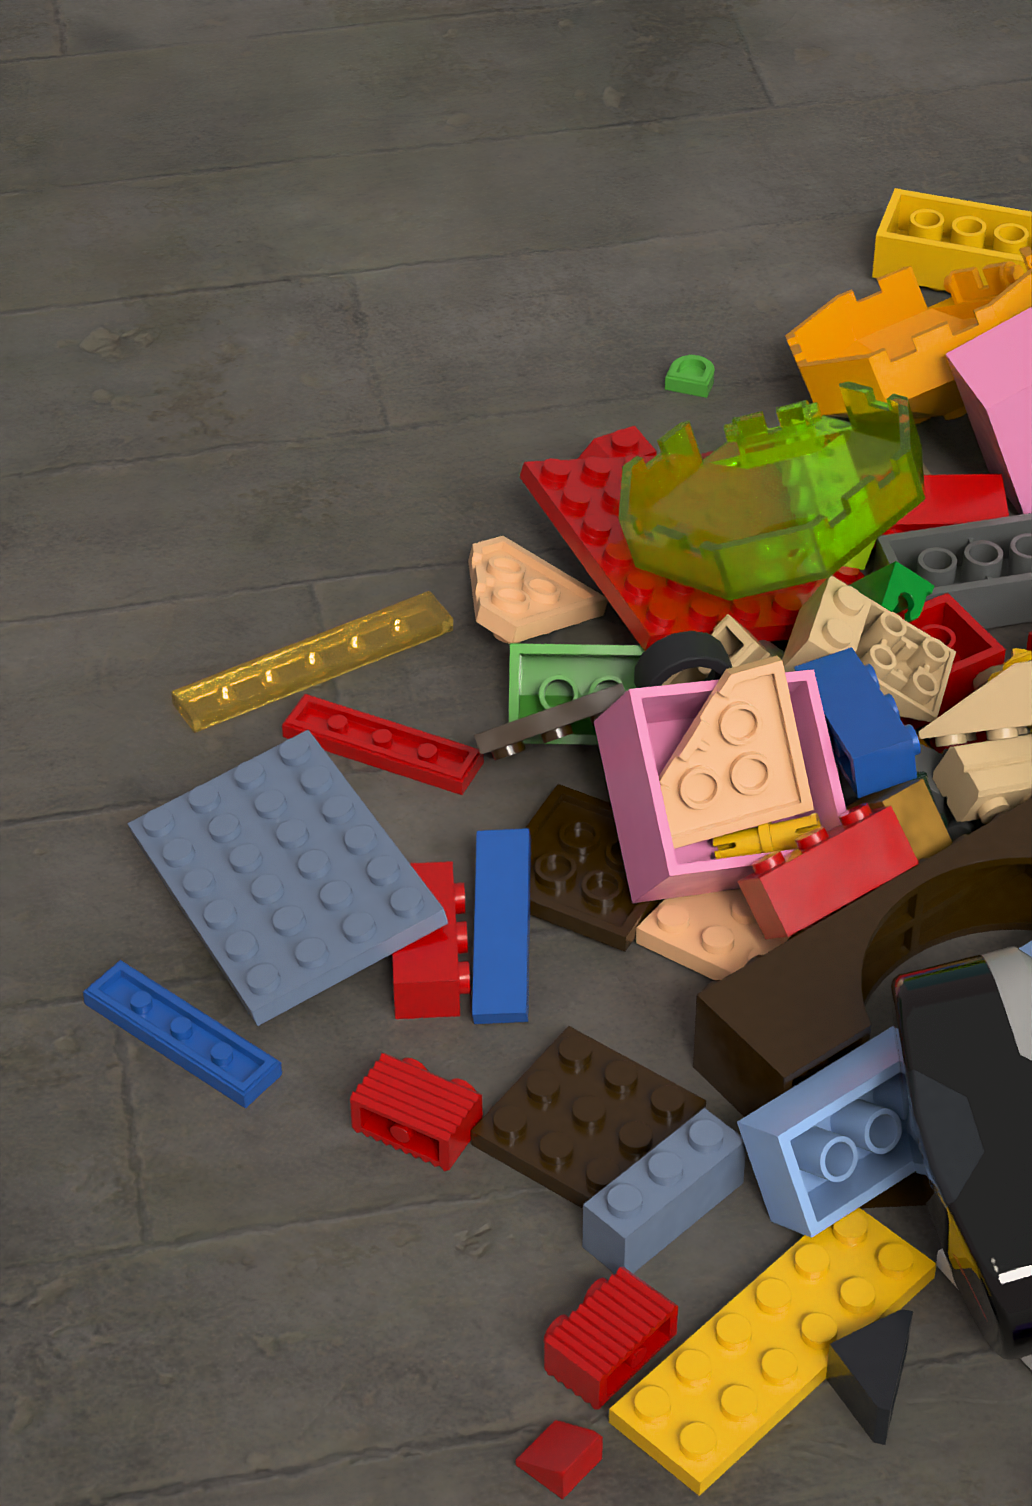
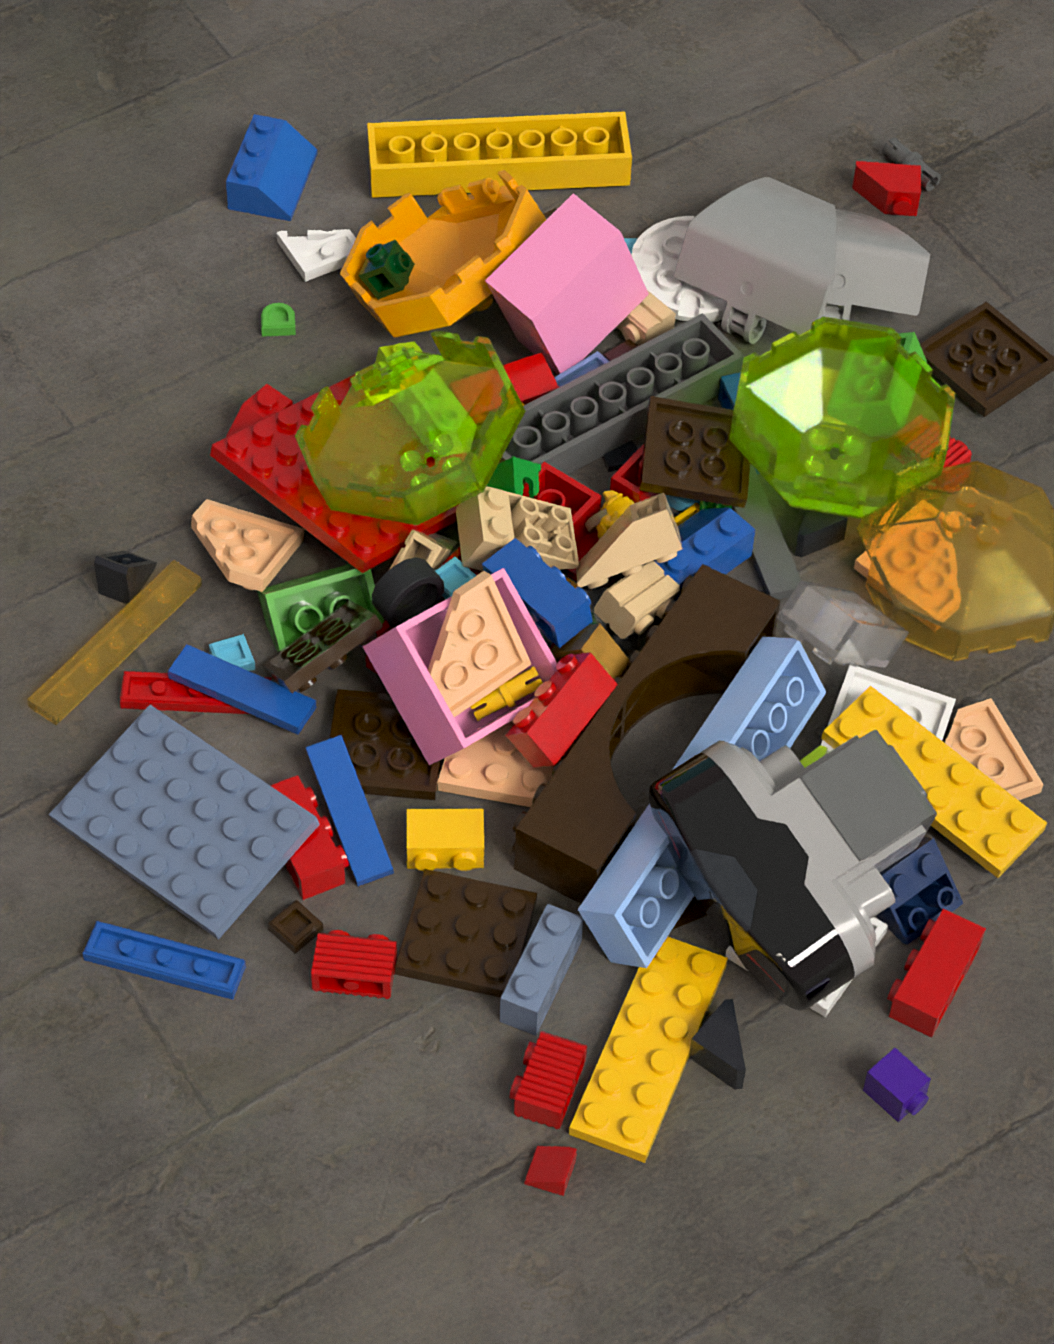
camera: 25 degrees left, 10 degrees up
none -> black slope [94,551,157,606]
none -> blue tile [168,644,317,735]
none -> medium azure tile [209,634,255,671]
none -> blue slope [226,114,318,221]
none -> dark brown tile [268,900,324,954]
none -> white wing [277,229,356,282]
none -> dark green brick [358,240,415,299]
none -> yellow brick [407,809,484,871]

